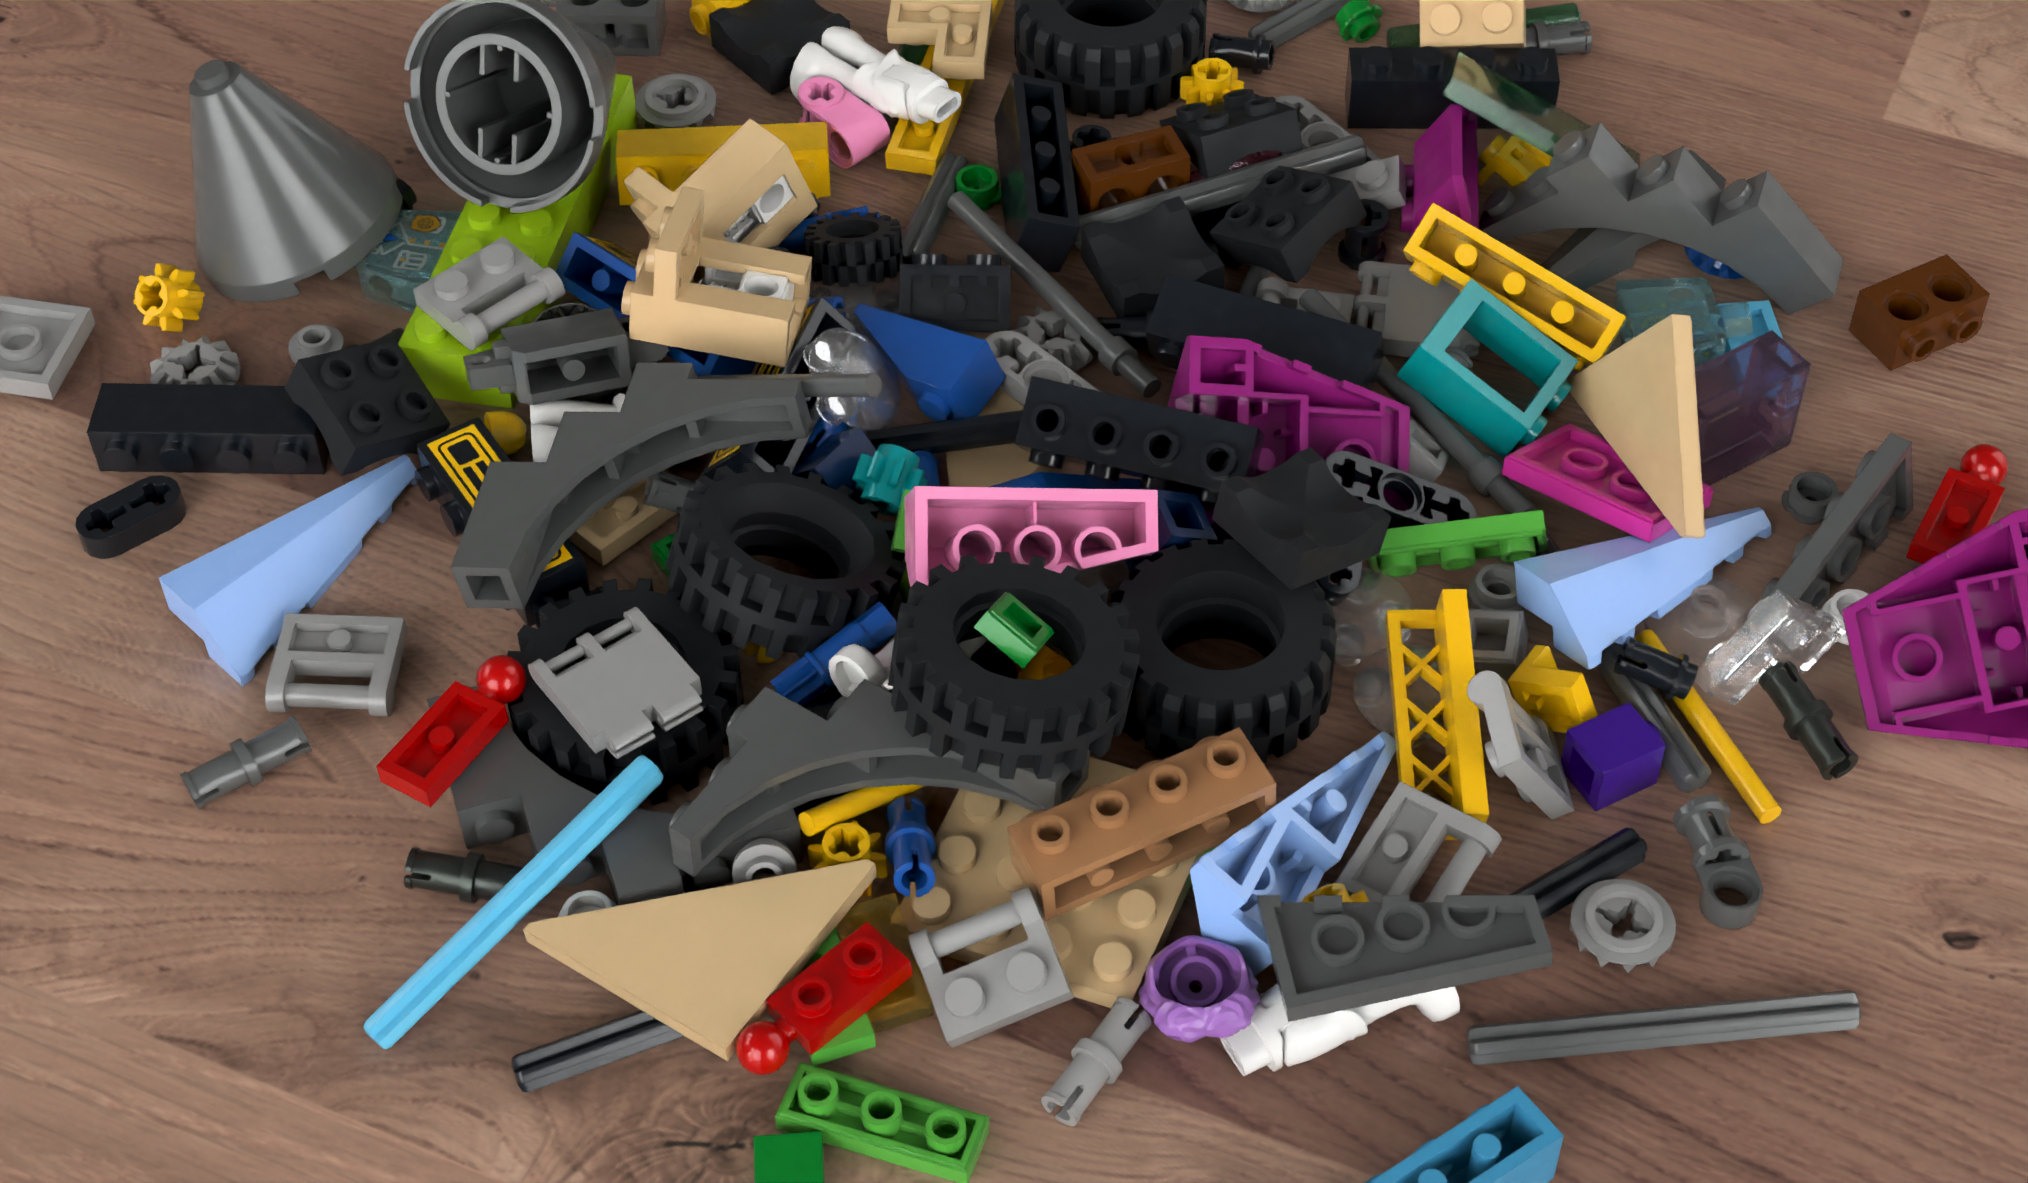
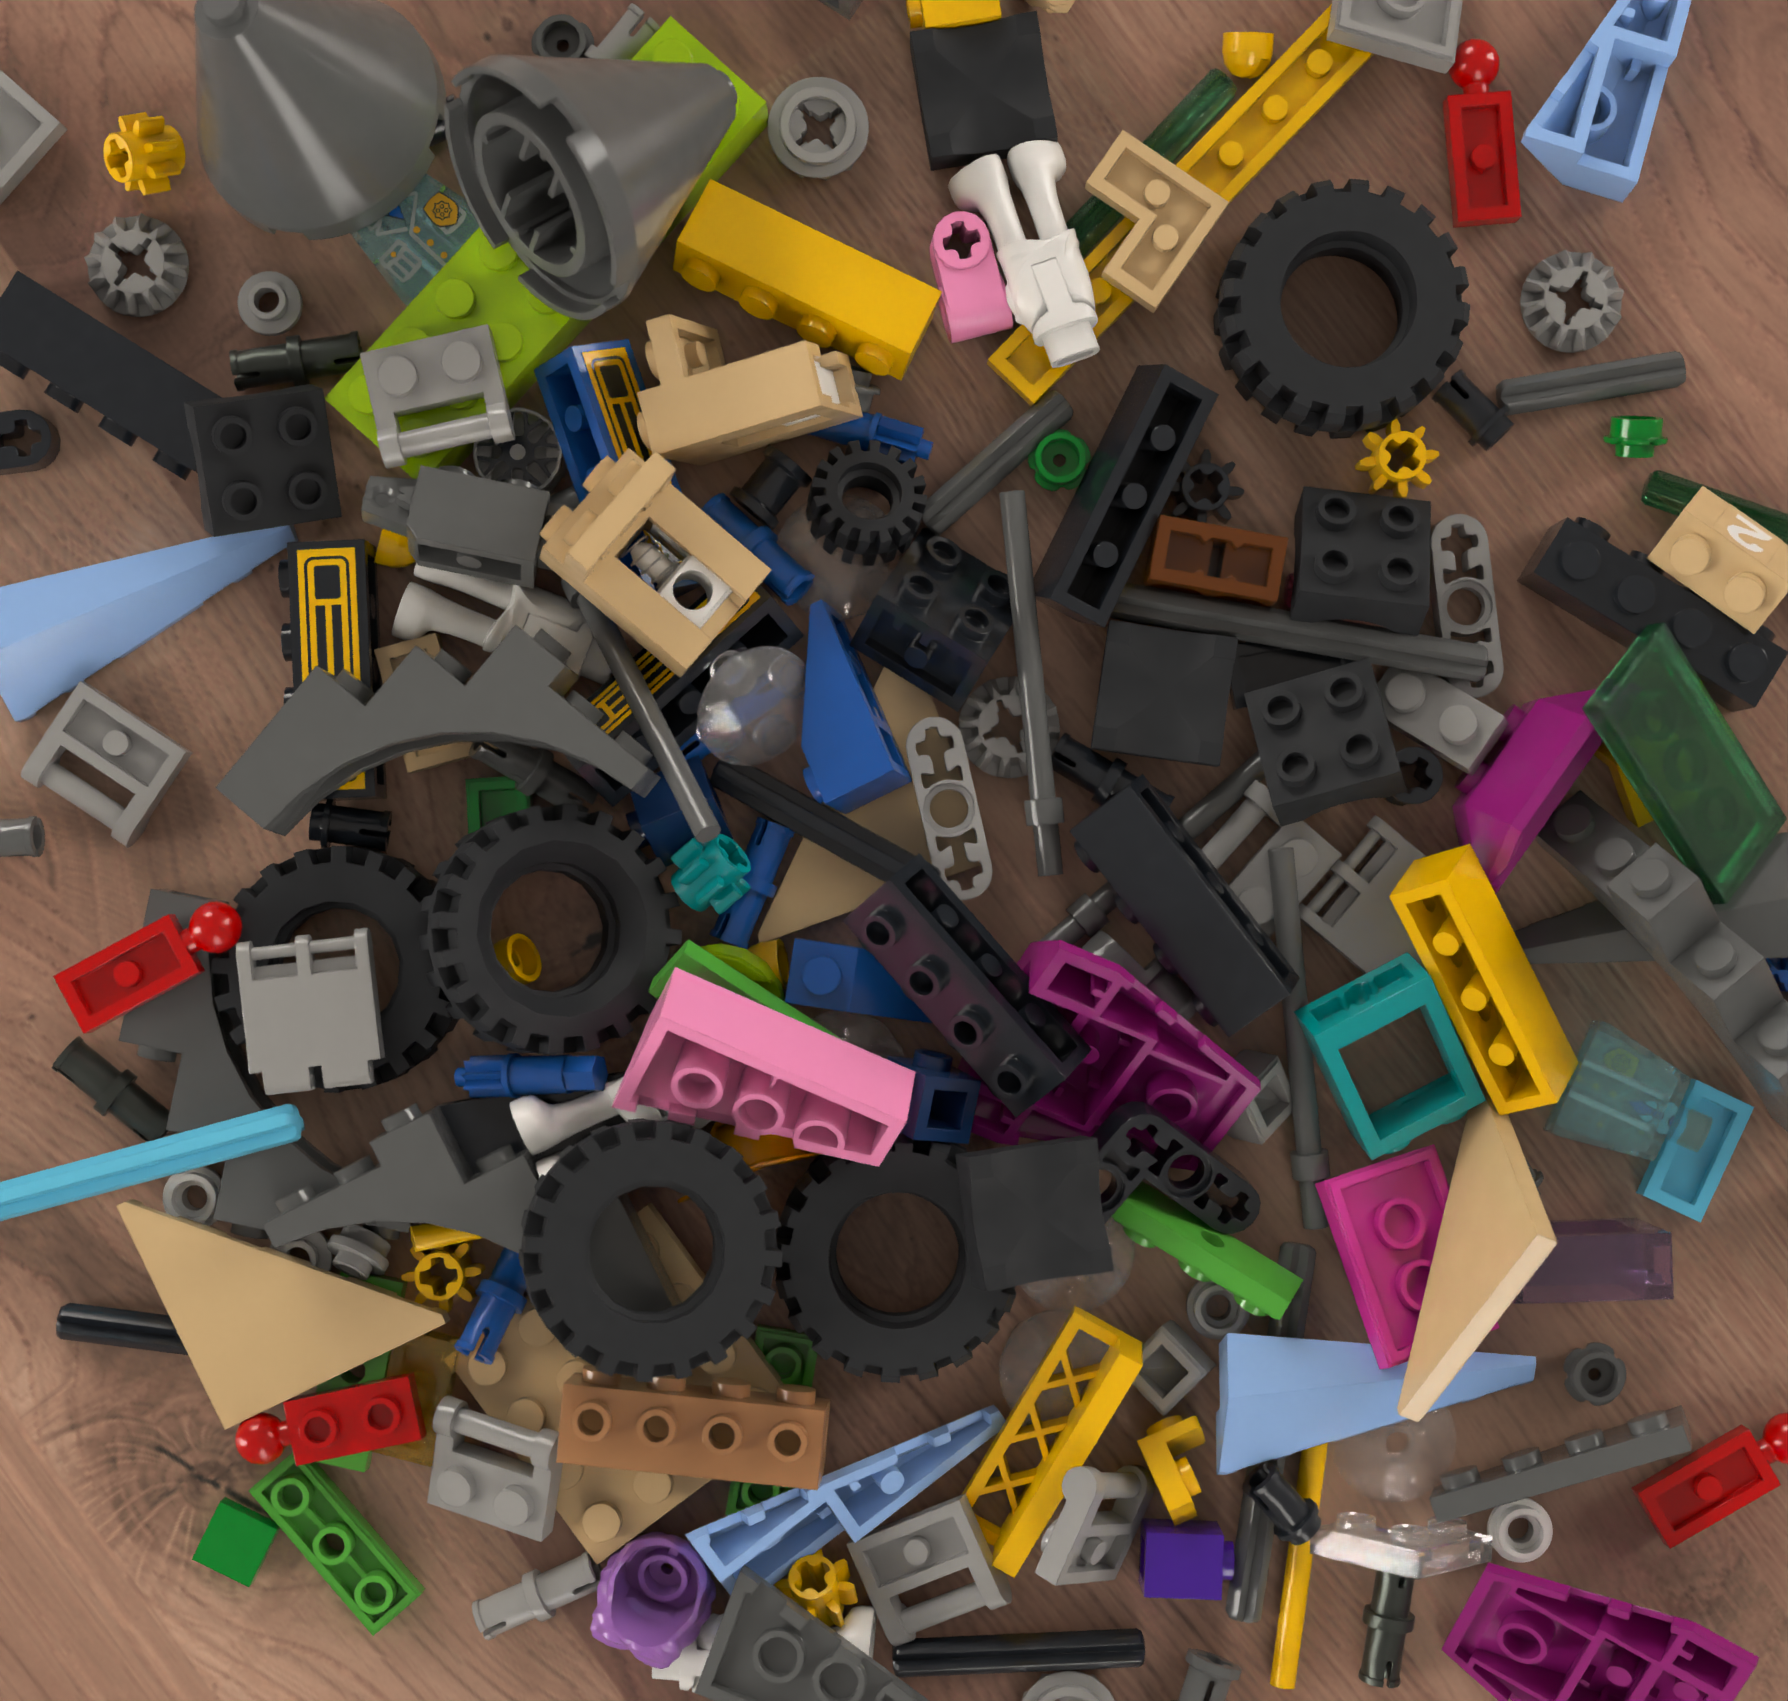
camera: 30 degrees right, 40 degrees up
green tile [974,591,1055,669] -> none

